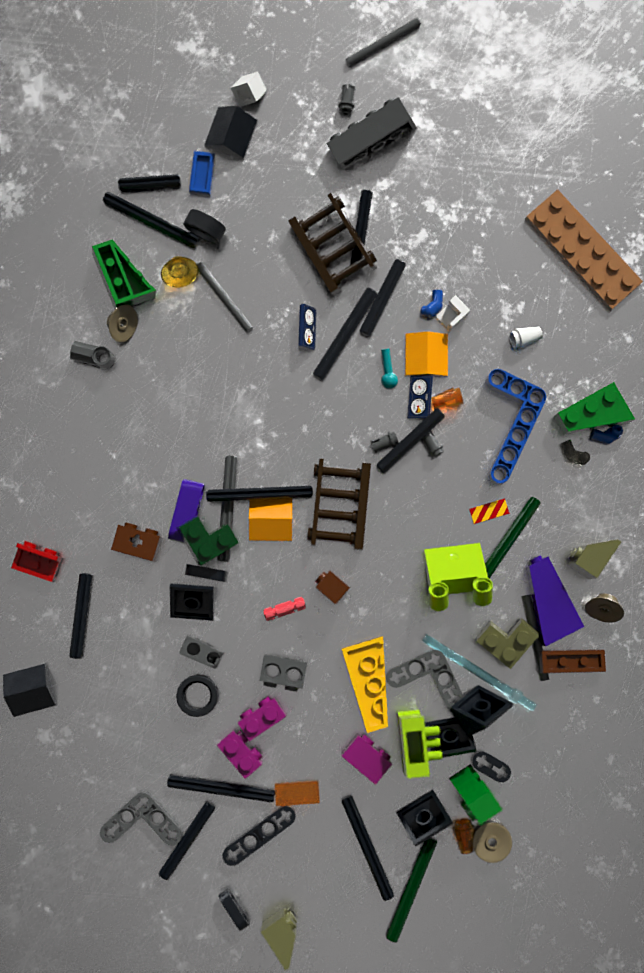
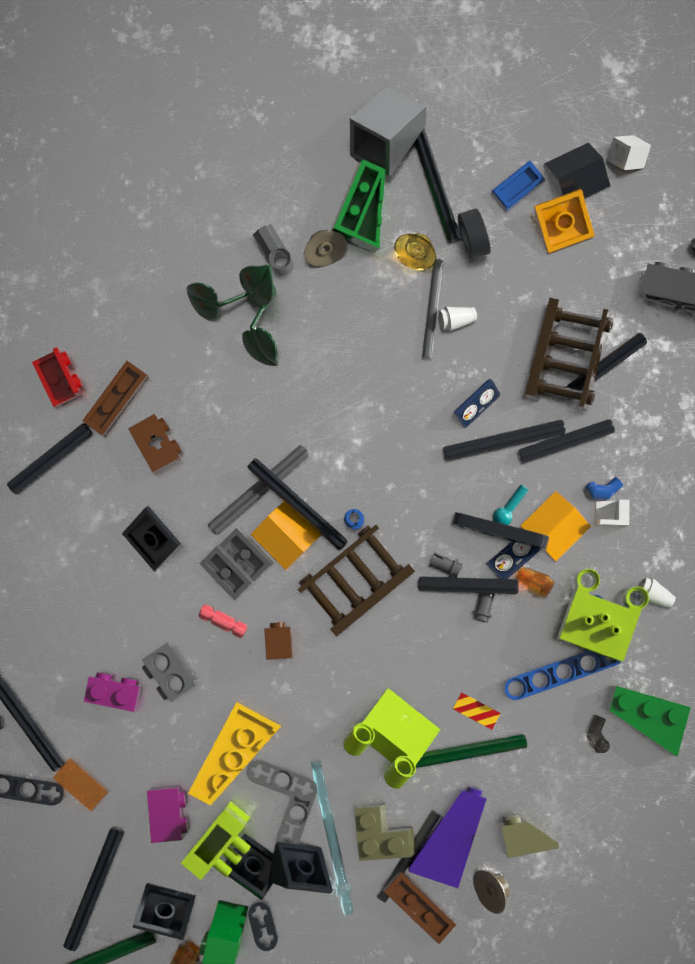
camera: 45 degrees right, 0 degrees up
black axle [118,174,181,191] -> none
dark purple beam [168,479,205,543] -> none
dark green brick [176,516,239,566] -> none
black tyre [176,675,219,717] -> none
dark grey leg [179,634,223,669] -> none
black beam [185,564,227,582] -> none
magenta brick [217,729,263,779] -> none
blue arm [590,424,623,444] -> none
none -> reddish brown plate [82,360,148,437]
none -> dark green plant [186,264,278,365]
none -> dark grey slope [199,527,274,600]
none -> blue pin [344,509,364,529]
none -> dark grey slope [350,86,427,176]
none -> white cone [438,307,477,331]
none -> black beam [451,512,550,550]
none -> light orange slope [534,189,595,253]
none -> lime piece [557,569,649,662]

